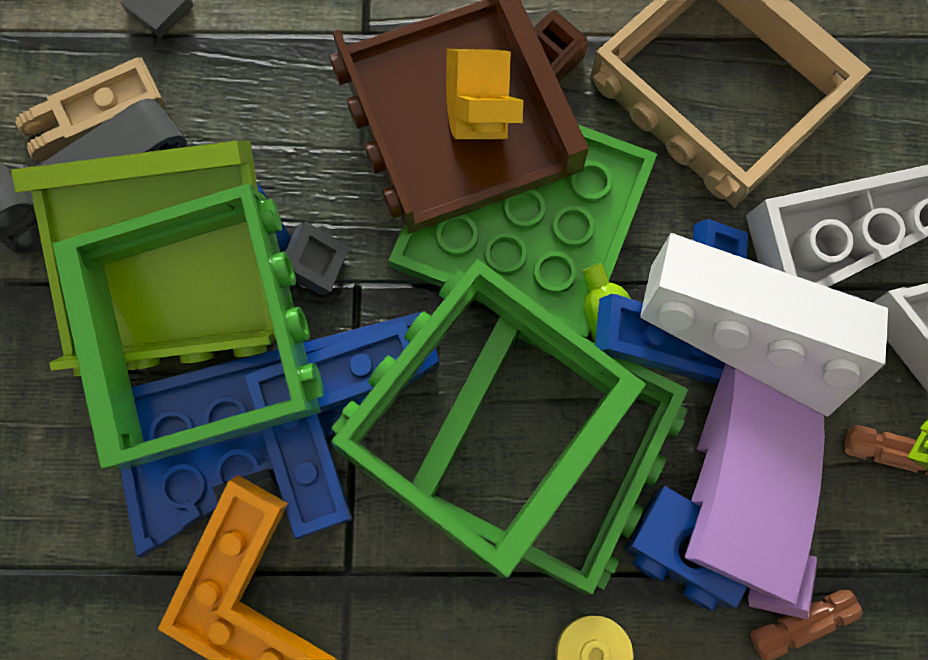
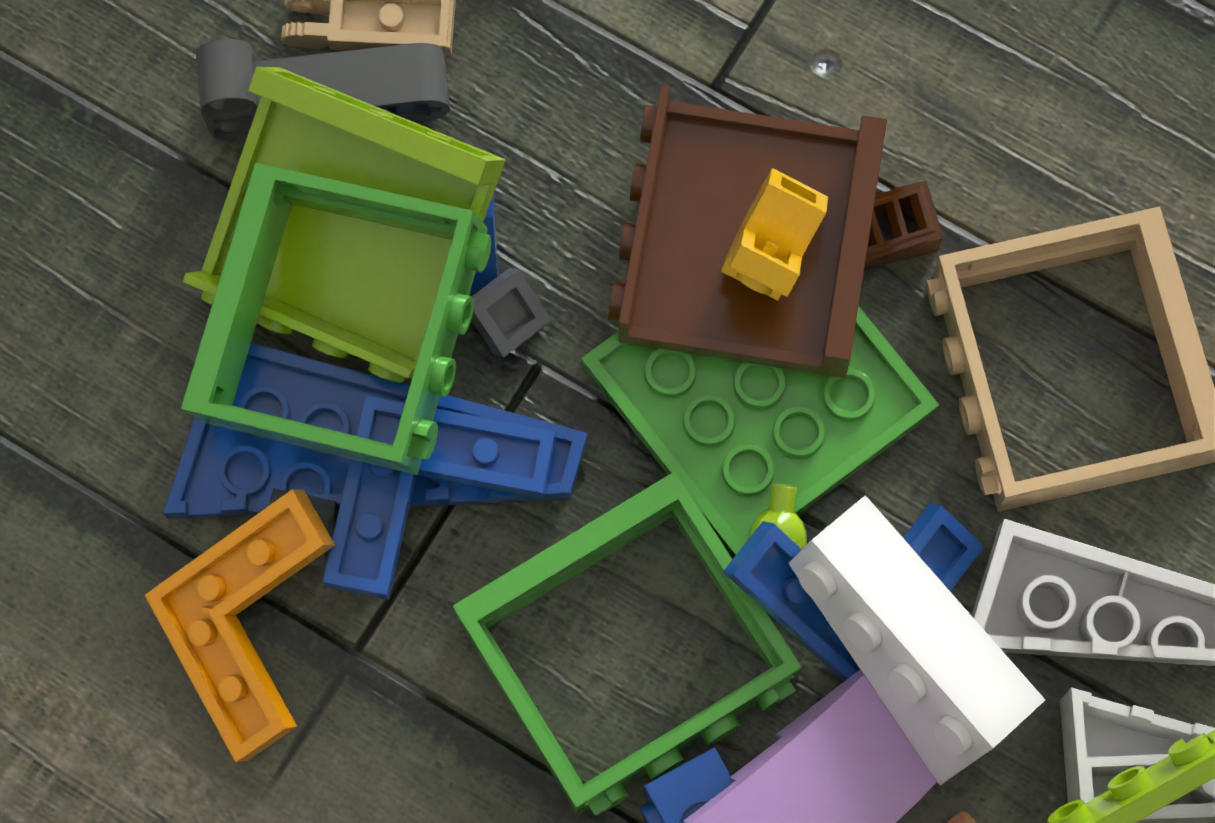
camera: 35 degrees right, 0 degrees up
bright green window [331,259,646,578] -> none

